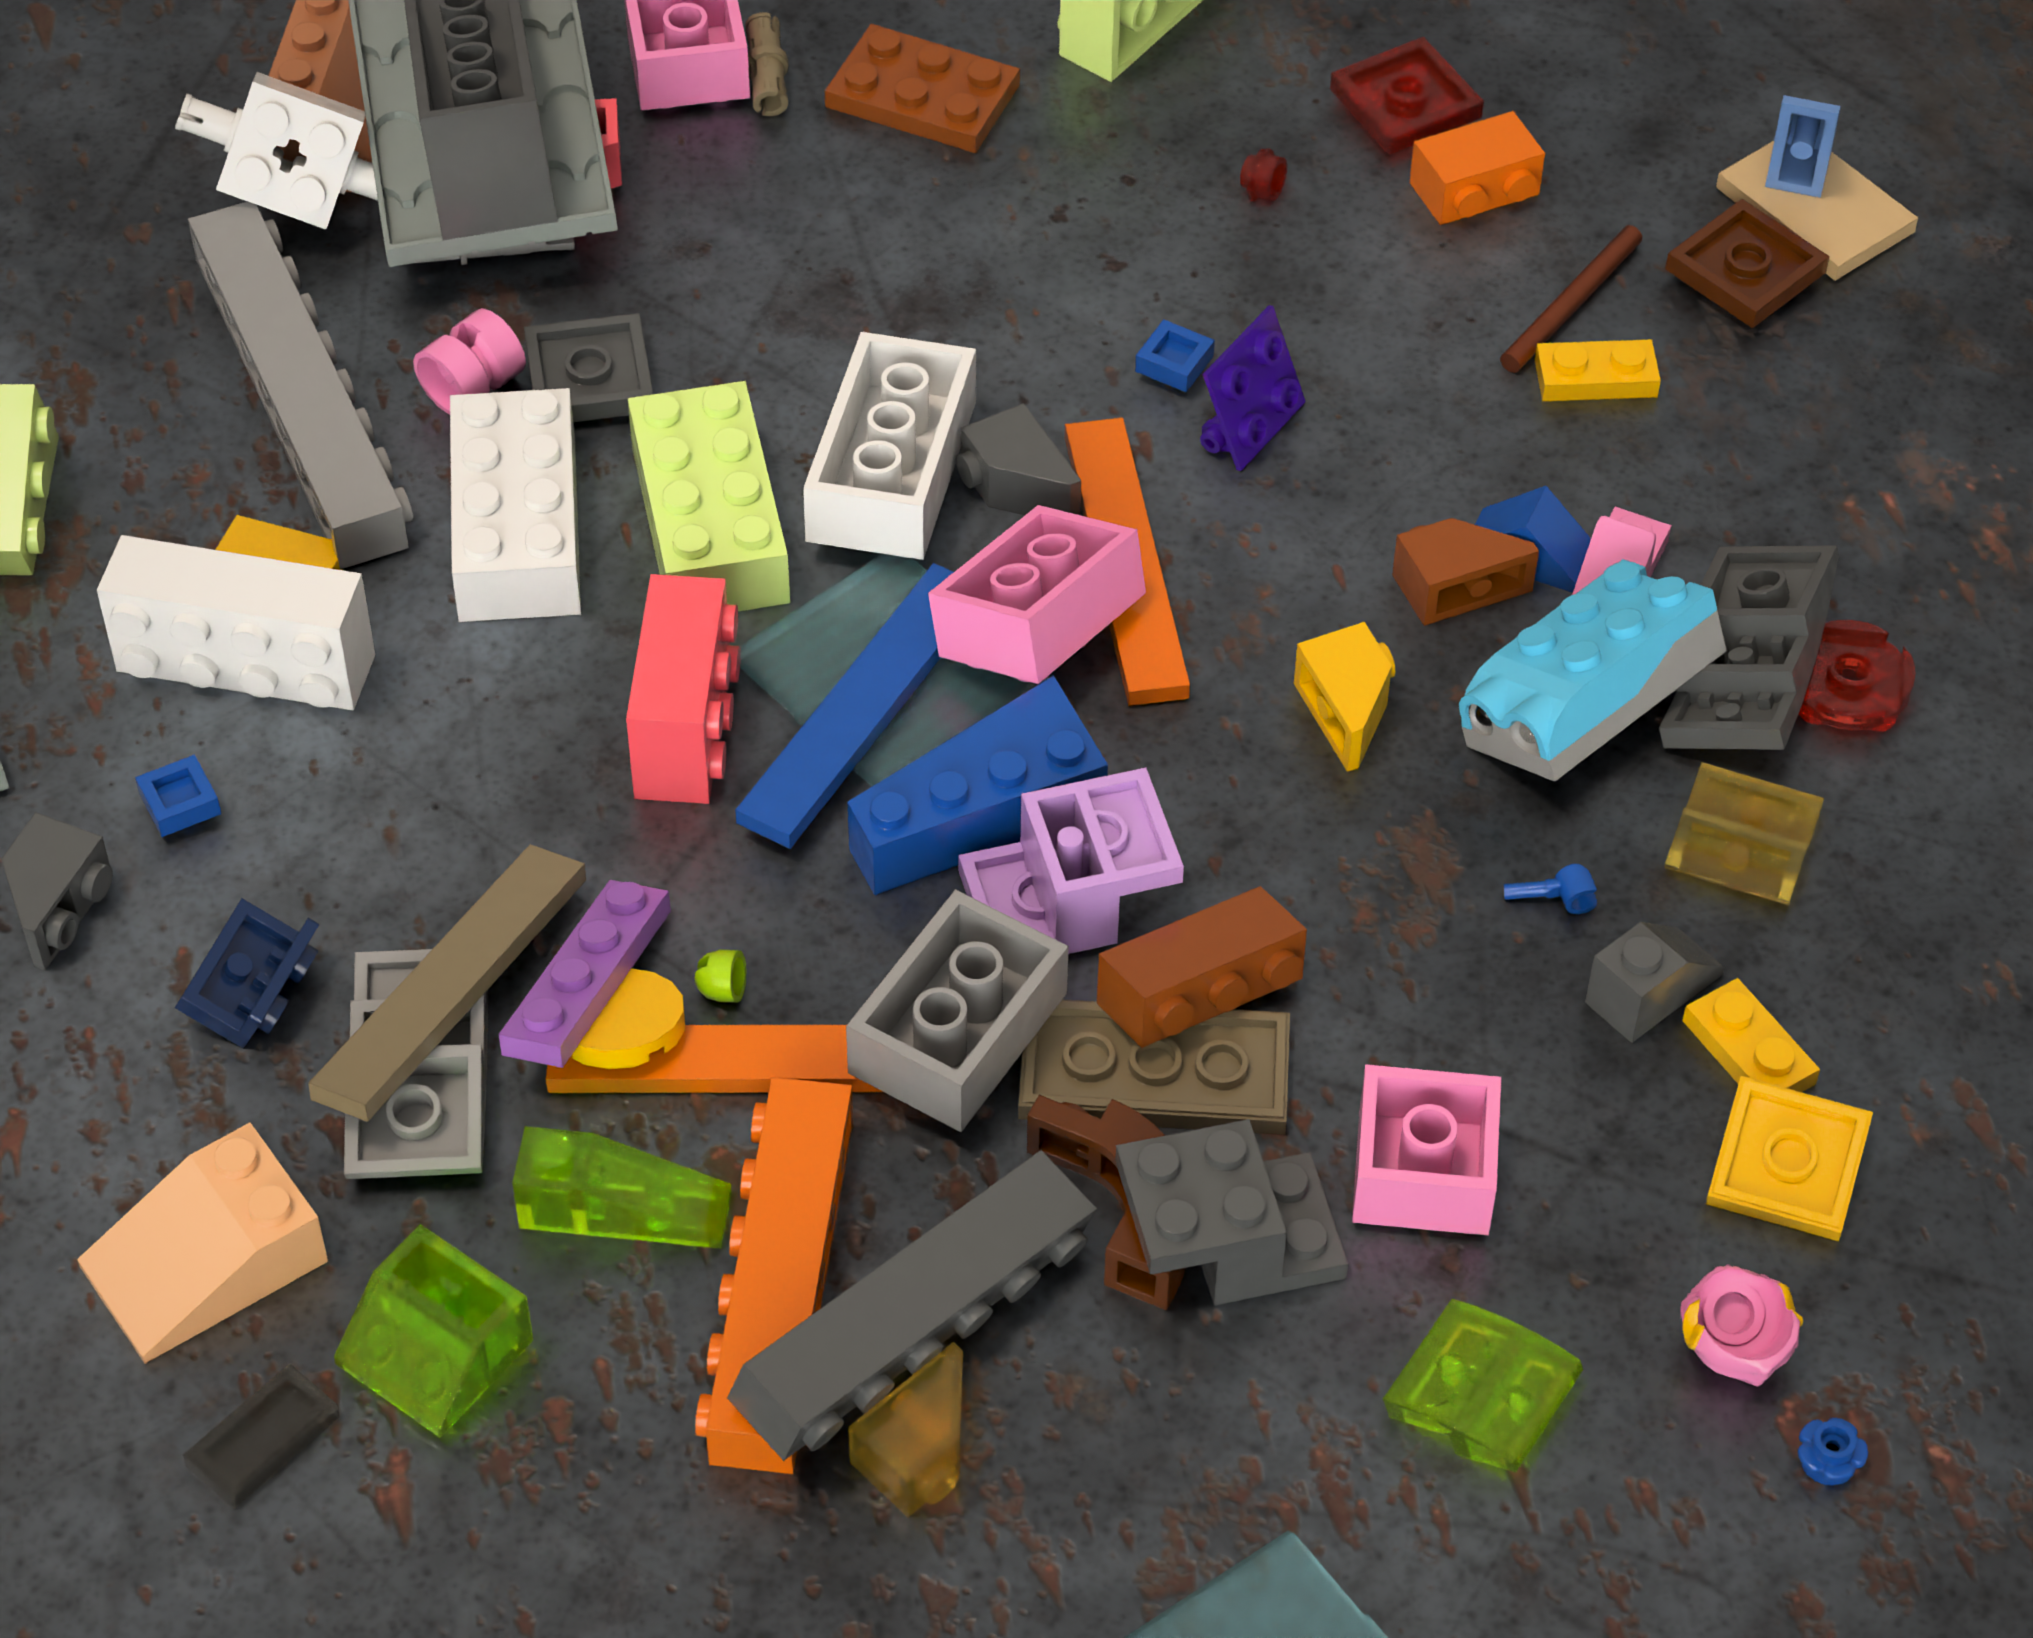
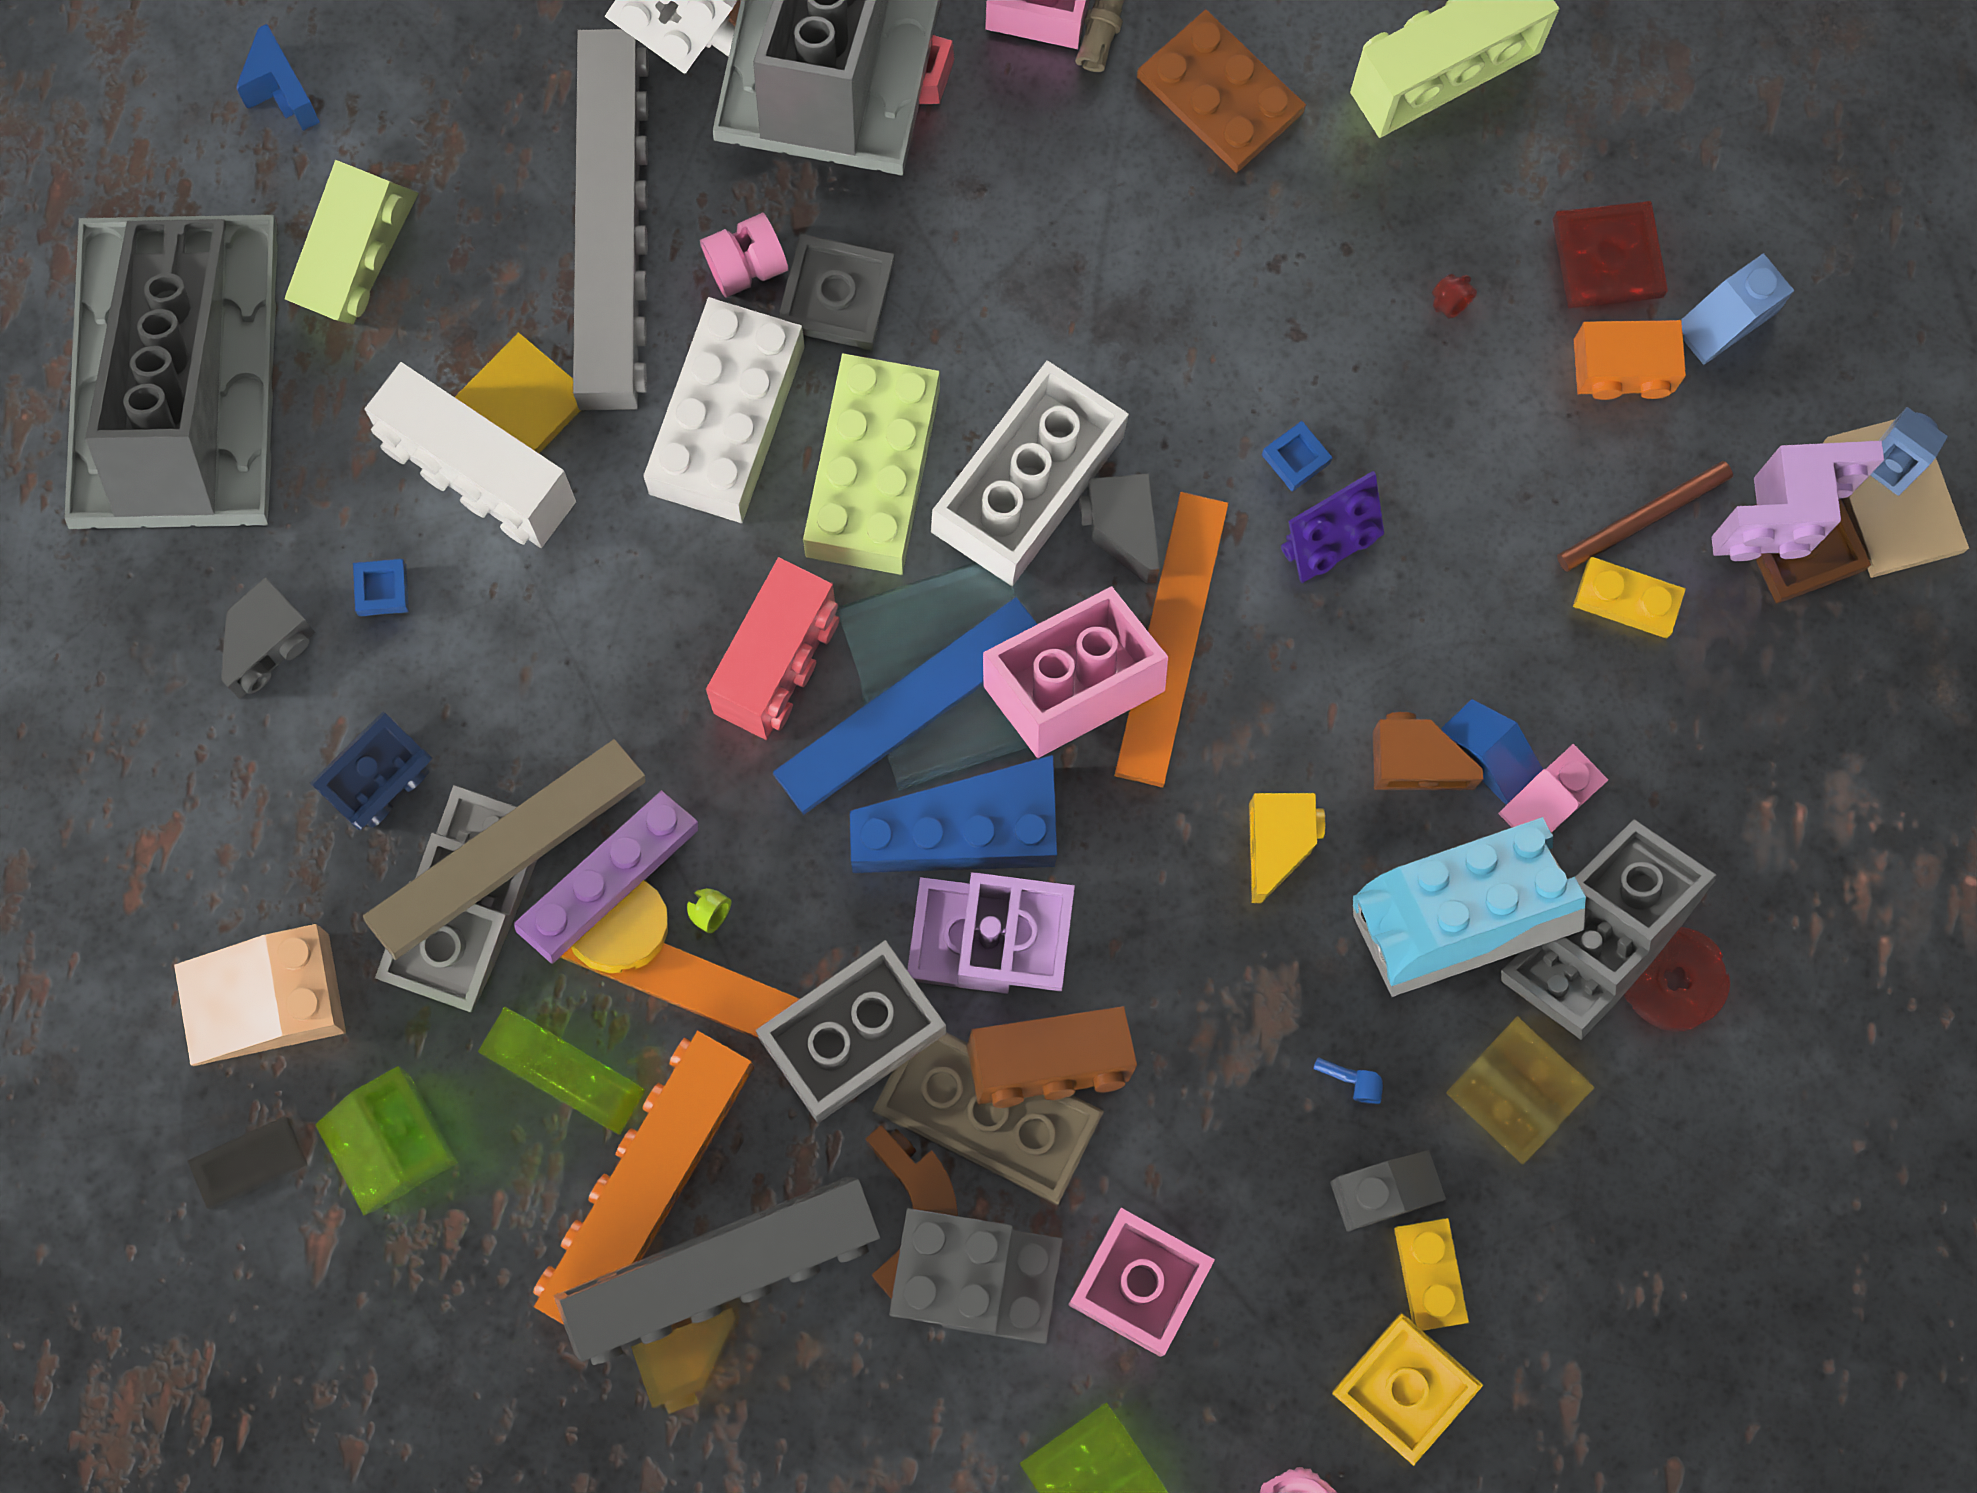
camera: 20 degrees right, 25 degrees up
none -> medium blue slope [1681,253,1794,365]
none -> lavender bracket [1711,441,1884,561]

